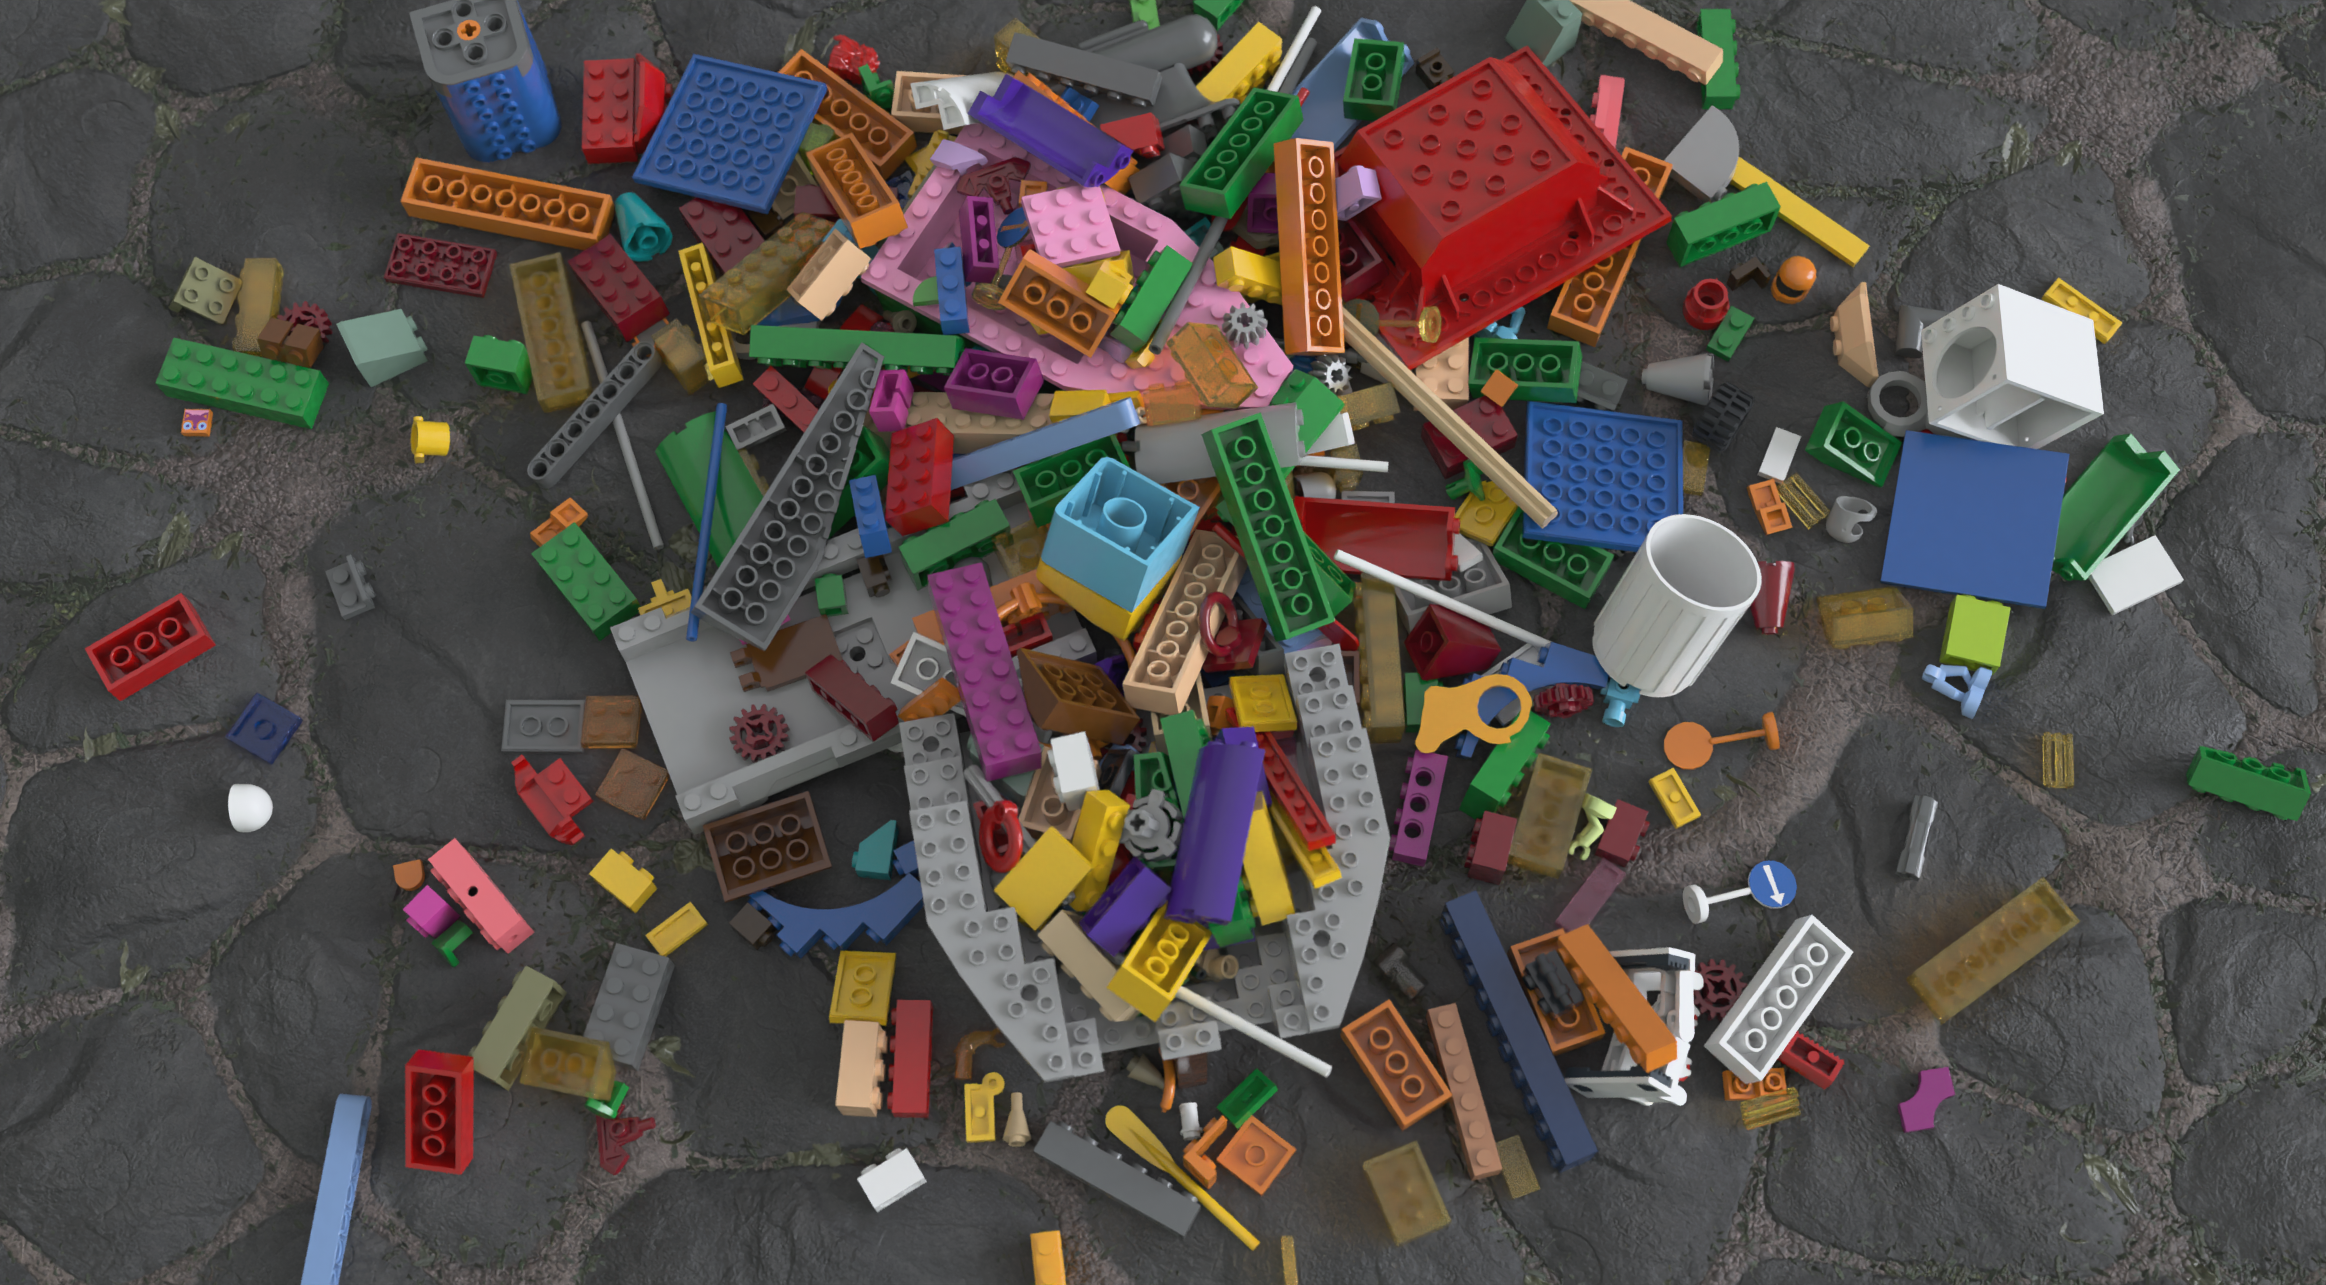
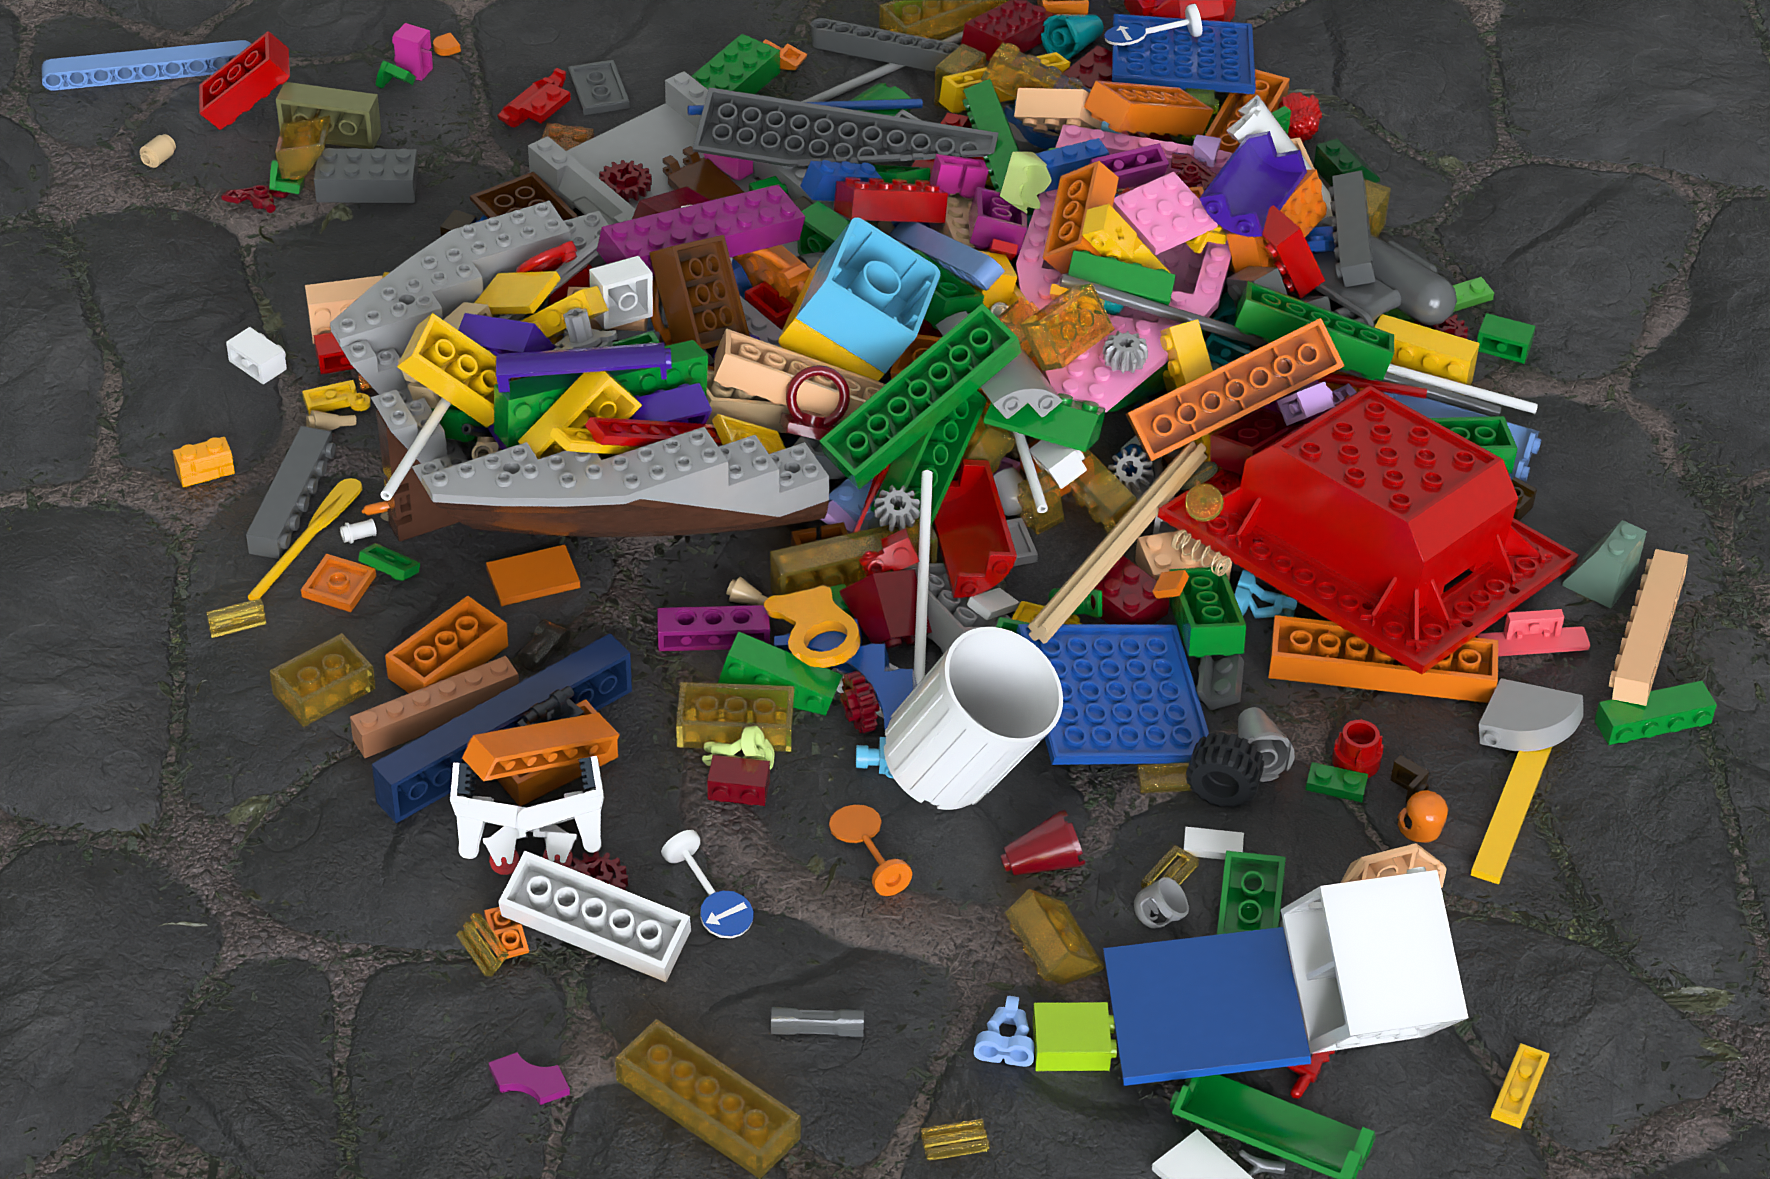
camera: 70 degrees right, 25 degrees down
coral brick [428,838,534,954] -> none
clear orange plate [581,696,642,748] -> none
yellow brick [589,849,657,914] -> none
yellow tile [645,902,708,957] -> none
orange bracket [1183,1116,1227,1190] -> none
dark red brick [1464,811,1517,885] -> none
clear yellow tile [1495,1135,1540,1200] -> none
clear pink tile [1554,858,1626,933] -> none
yellow plate [1648,767,1701,829] -> none
green brick [1666,182,1781,267] -> none
orange slope [1746,479,1792,535] -> none
red brick [1777,1031,1844,1090] -> none
none -> tan brick [140,134,176,168]
none -> tan cone [726,577,768,605]
none -> red brick [859,528,920,577]
none -> light grey gear [874,485,920,532]
none -> red tile [987,239,1018,260]
none -> yellowish green piece [1000,152,1052,214]
none -> white piece [1104,4,1202,46]
none -> tan piece [1171,529,1231,576]
none -> dark green slope [1313,138,1380,187]

